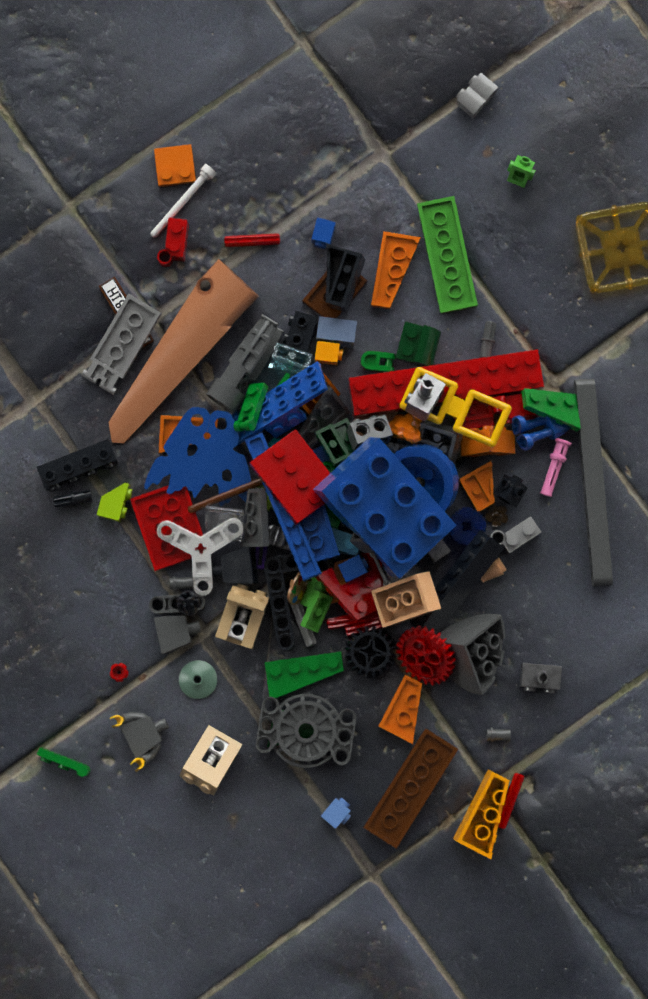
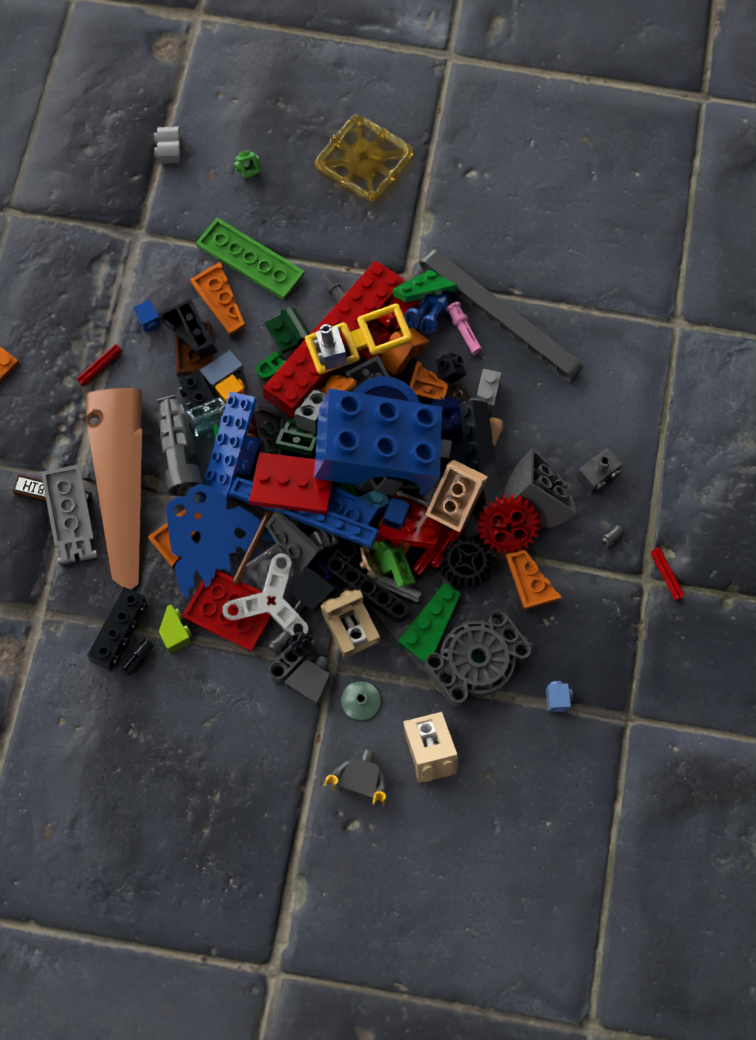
camera: 50 degrees left, 15 degrees down
green plate [37,747,90,777] -> none
red plate [109,663,129,682] -> none
white piece [151,163,217,238] -> none
red hinge [157,218,189,267] -> none
green plate [233,383,268,432] -> none
reddish brown plate [363,728,458,849] -> none
light orange wedge [453,769,510,859] -> none

